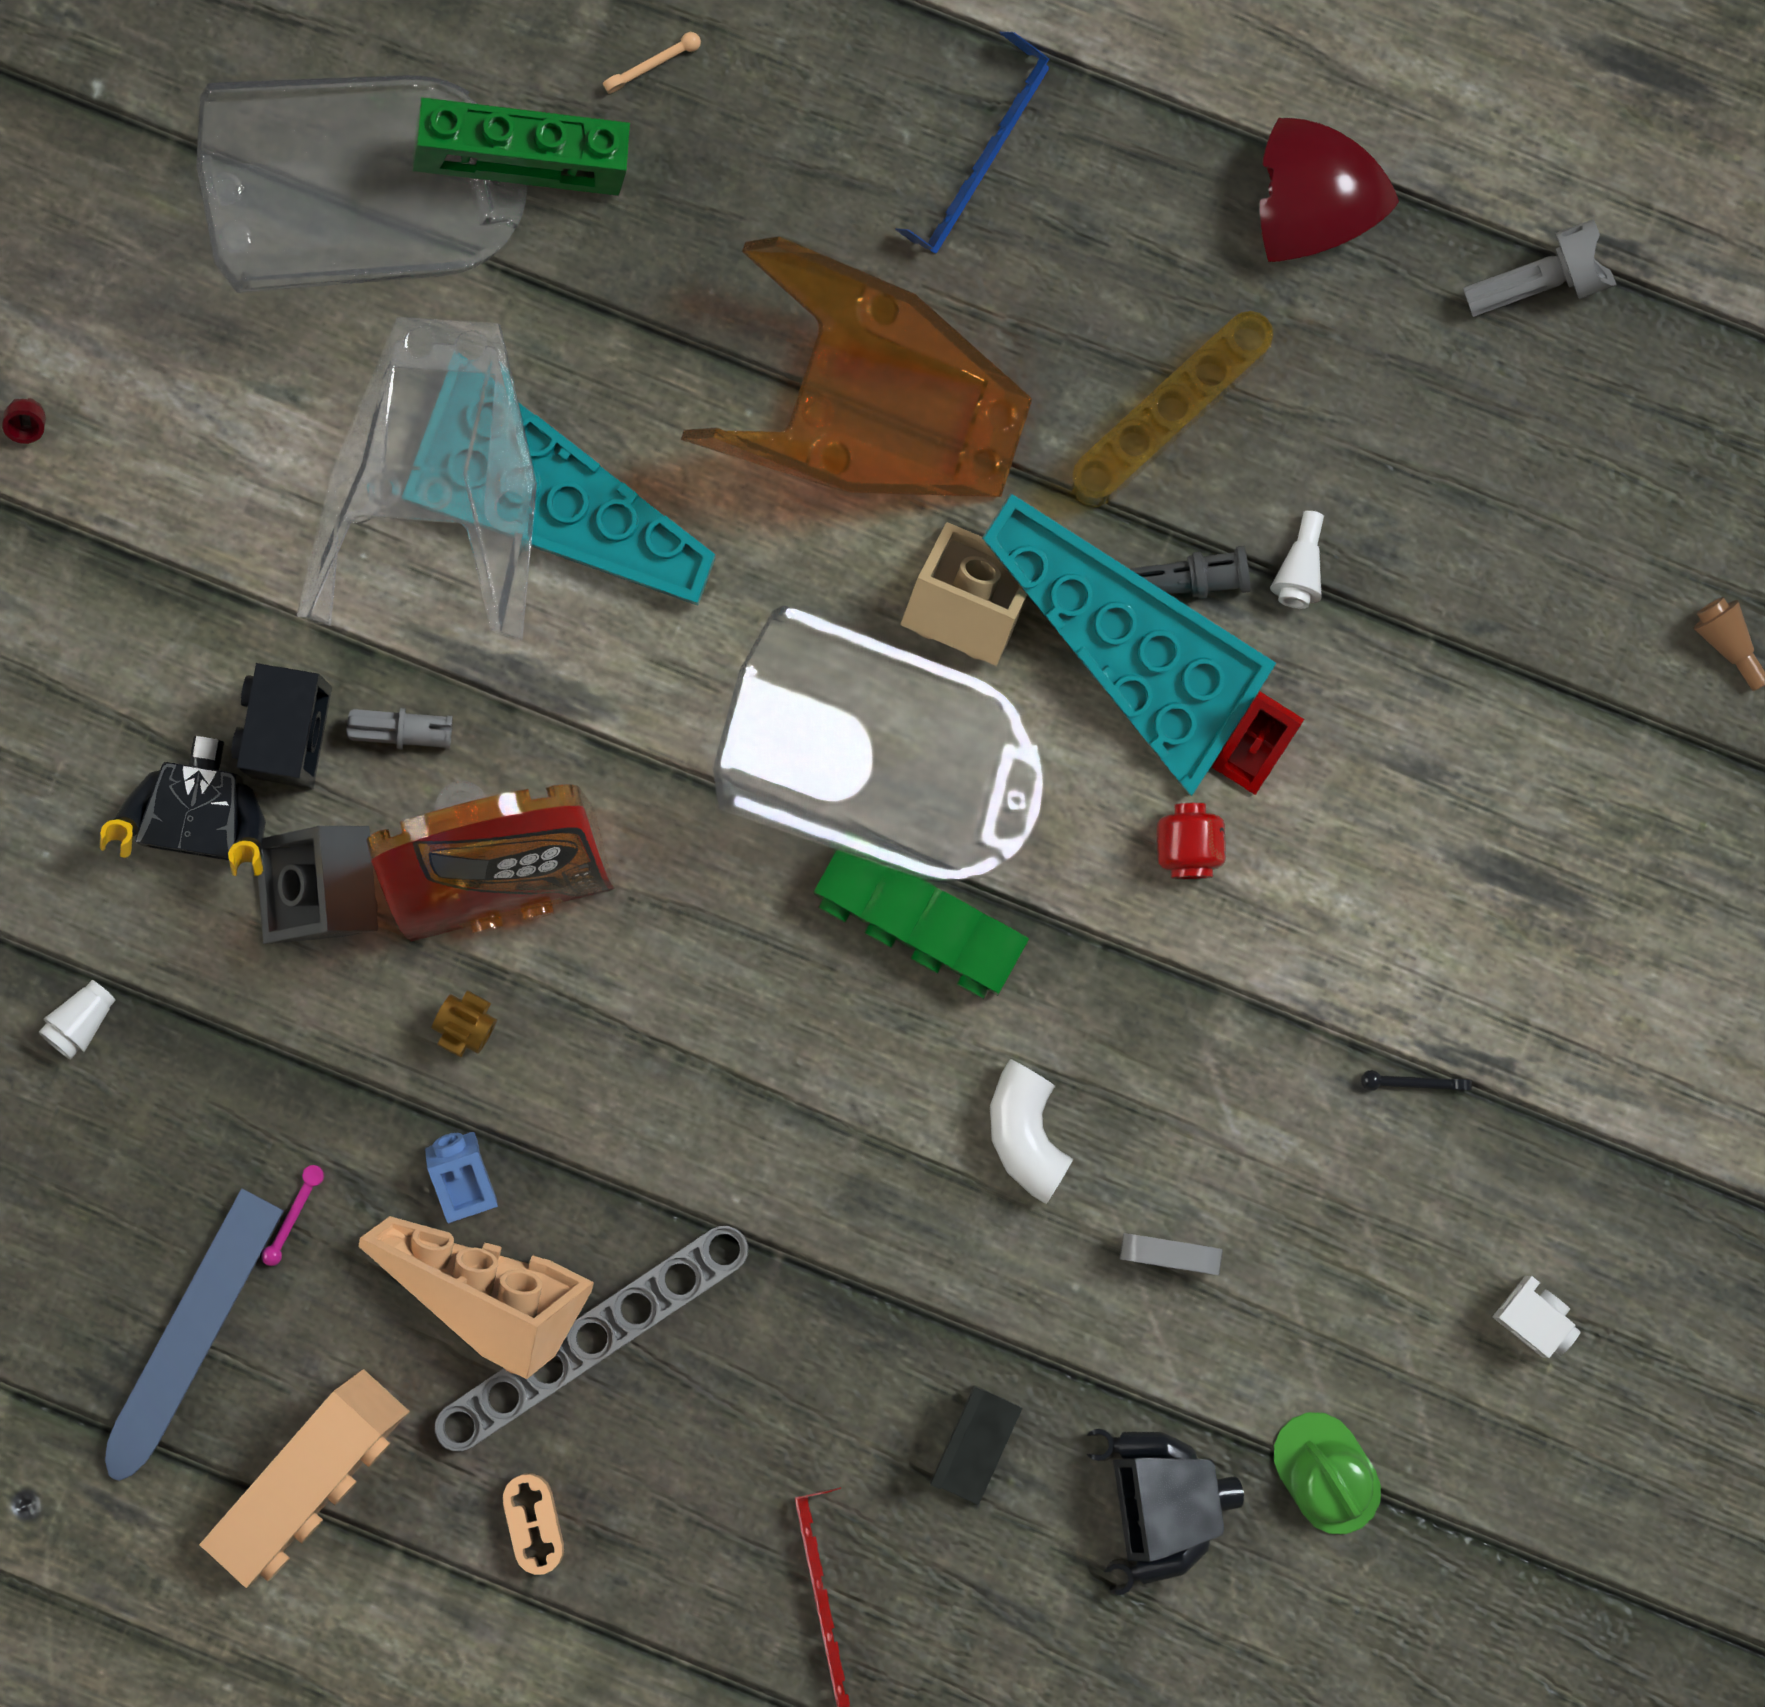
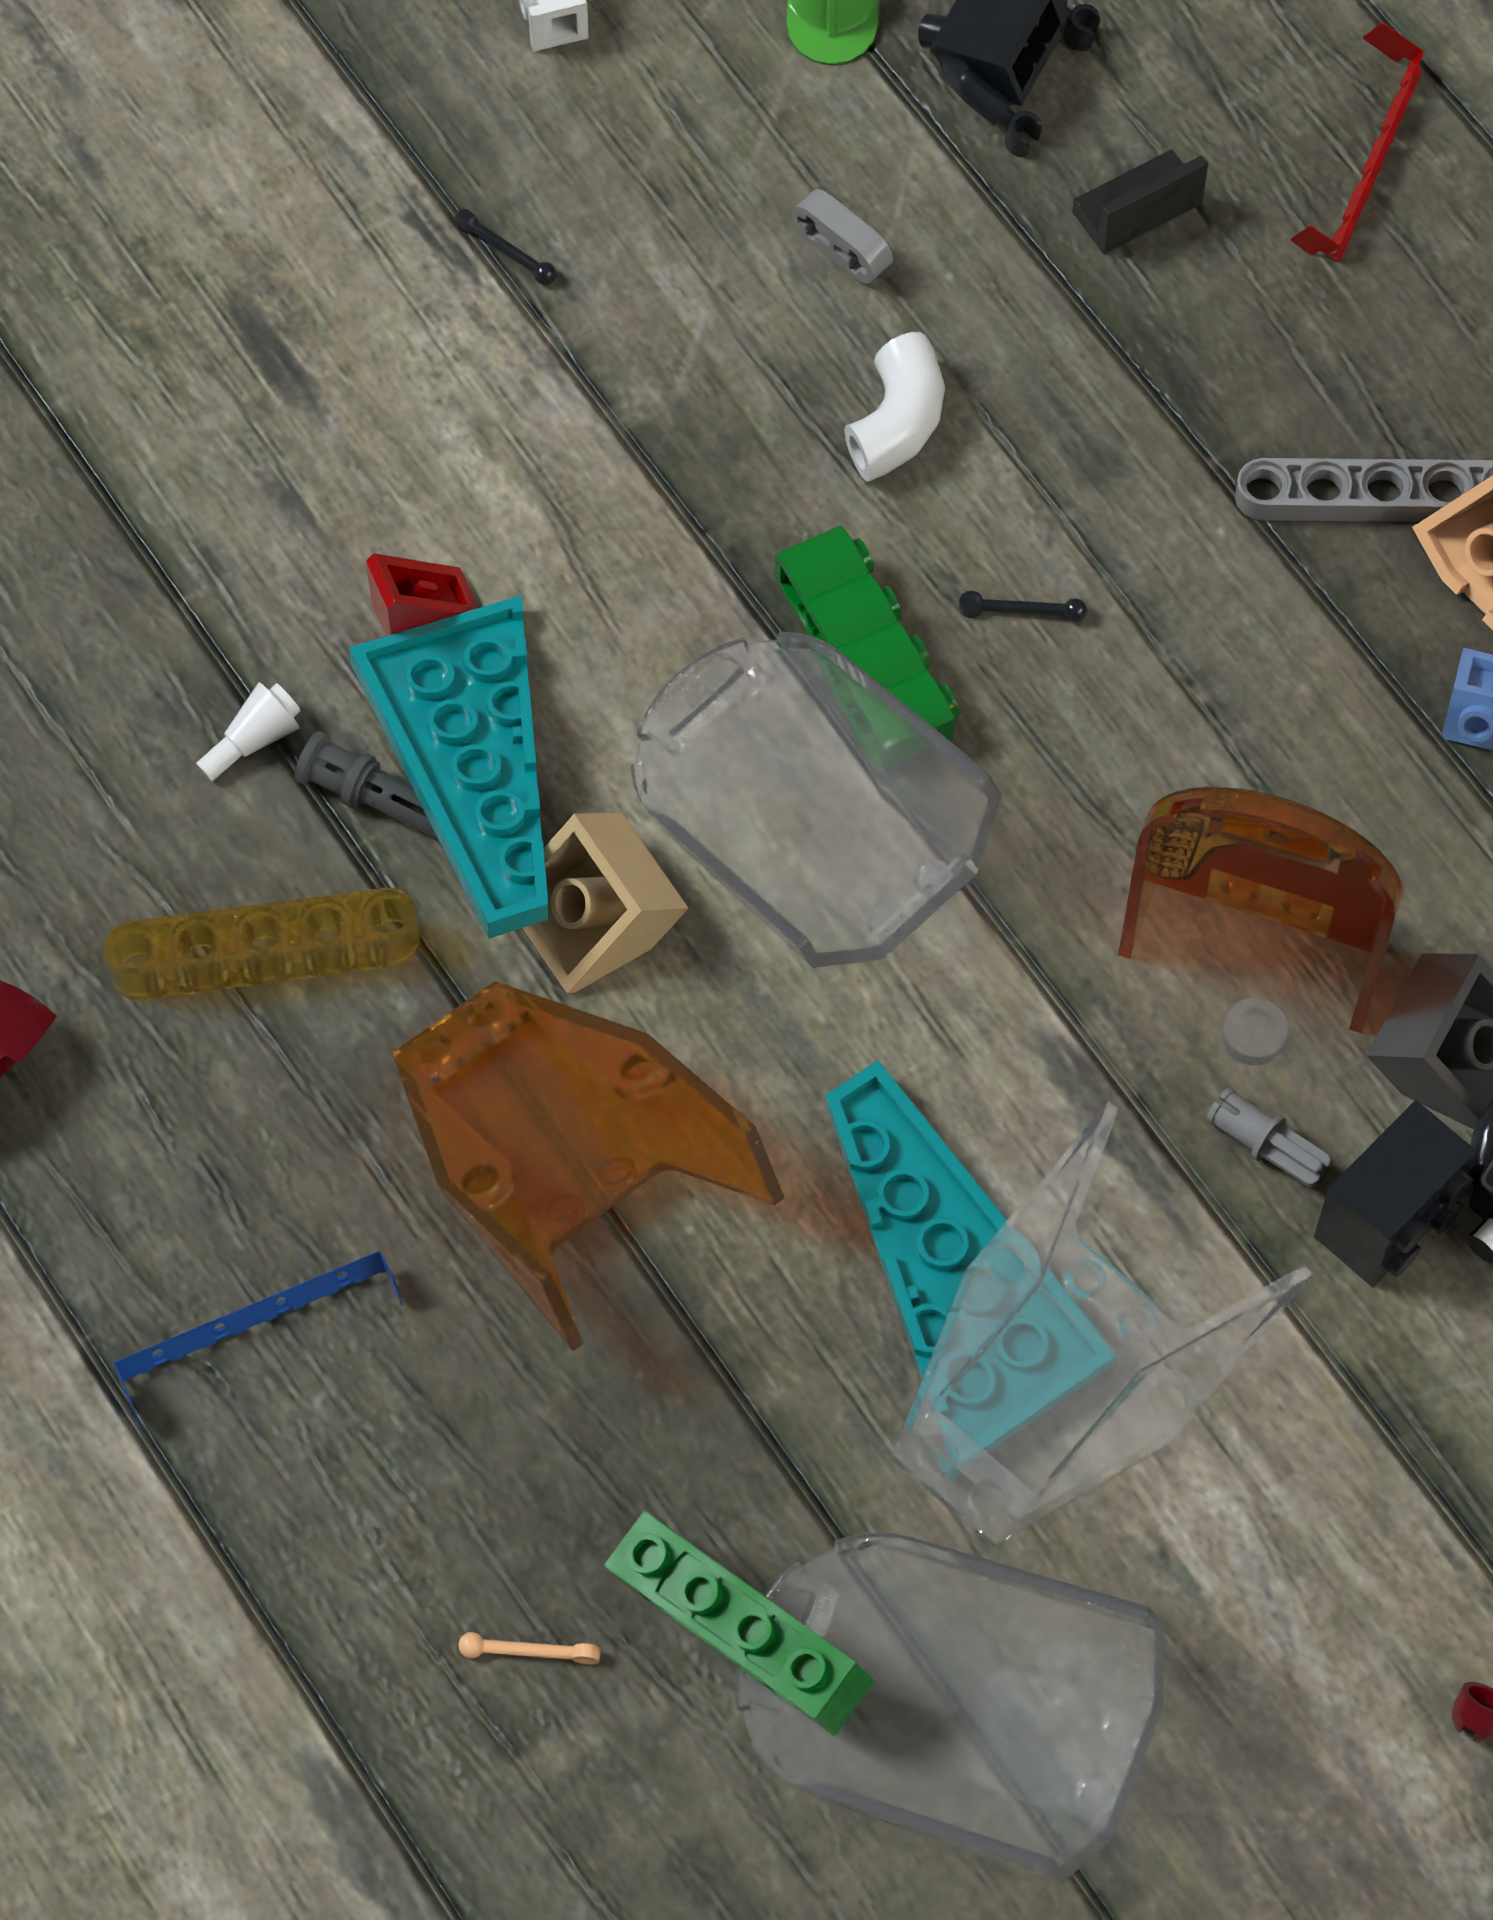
camera: 150 degrees left, 20 degrees down
pearl gold gear [431,990,497,1058] -> none
red head [1157,803,1226,879] -> none
none -> black hinge [959,591,1087,622]

